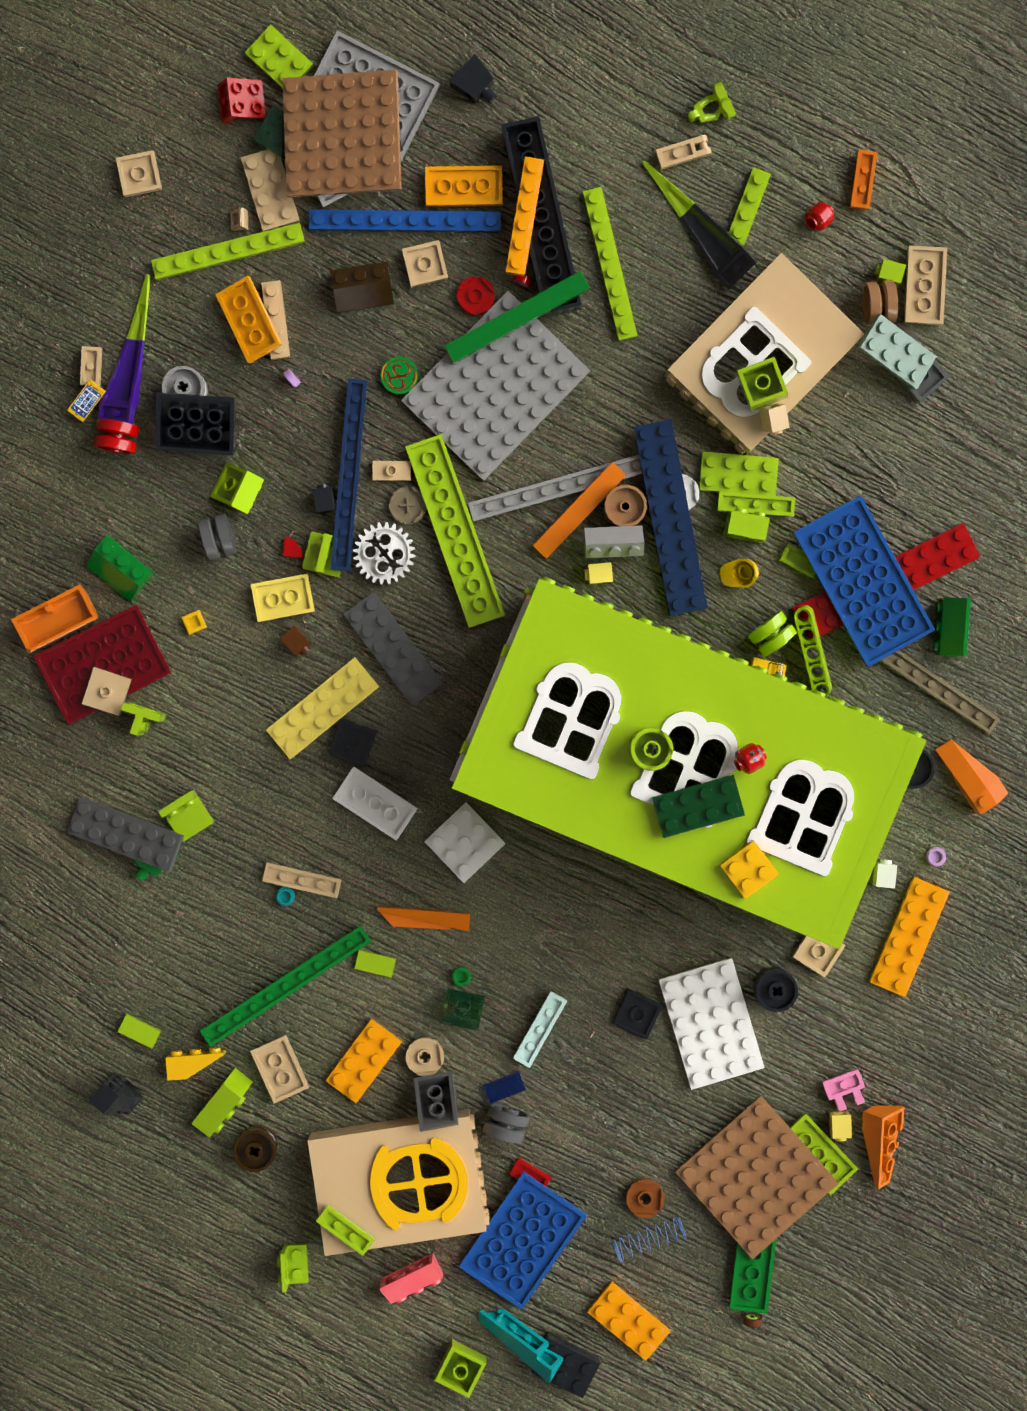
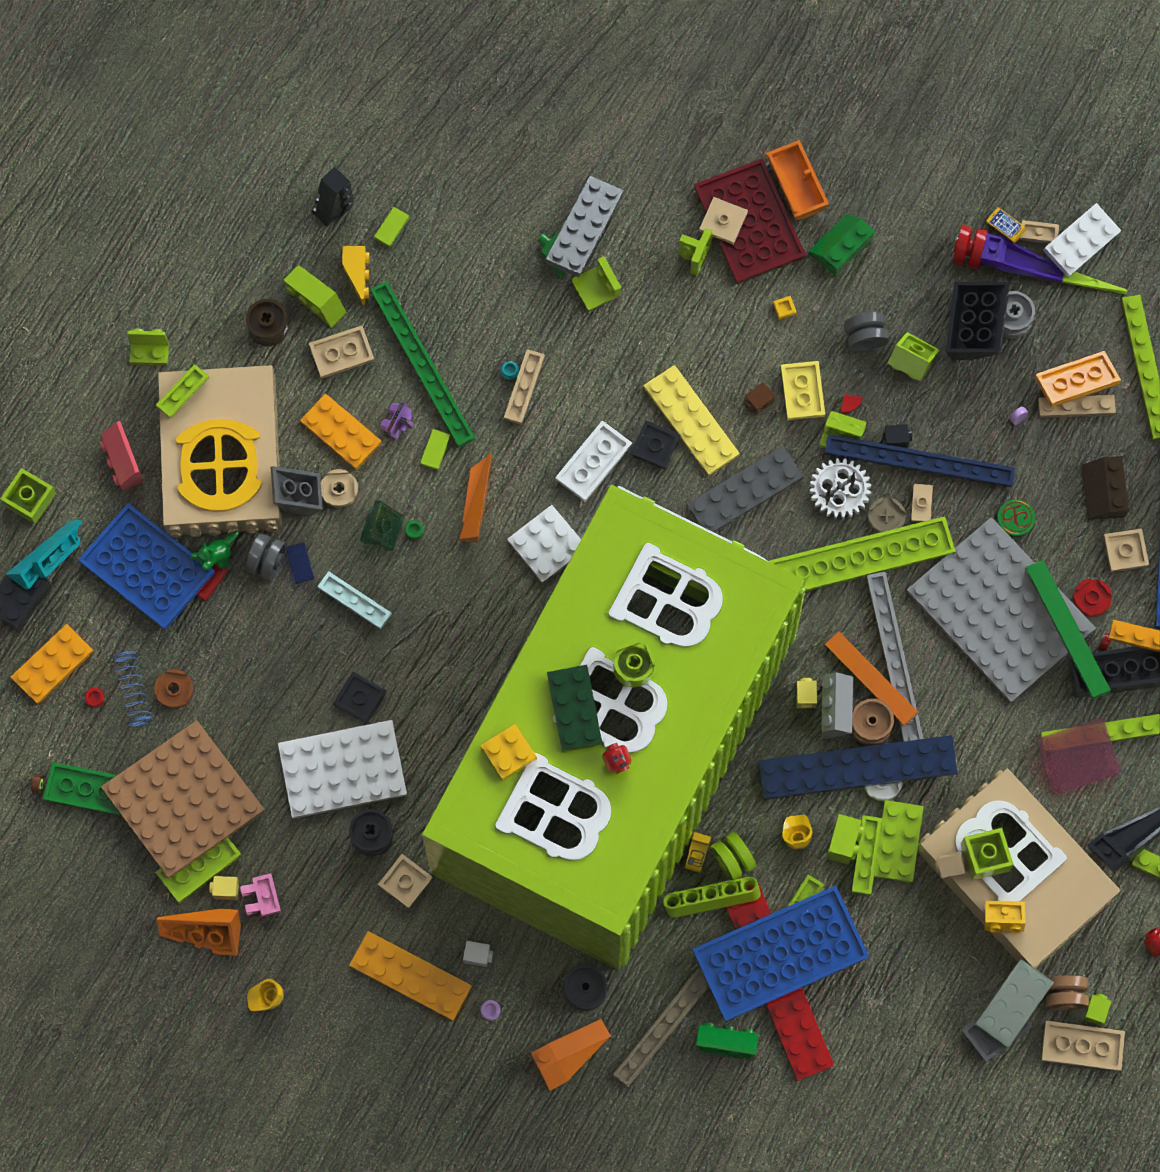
camera: 90 degrees right, 15 degrees down
none -> red tile [85,688,105,708]
none -> green animal [190,530,239,570]
none -> yellow piece [247,979,284,1011]
none -> medium lavender hips [380,401,414,440]
none -> yellow bracket [984,901,1026,934]
none -> clear pink piece [1037,717,1121,794]
none -> white plate [1043,203,1121,277]

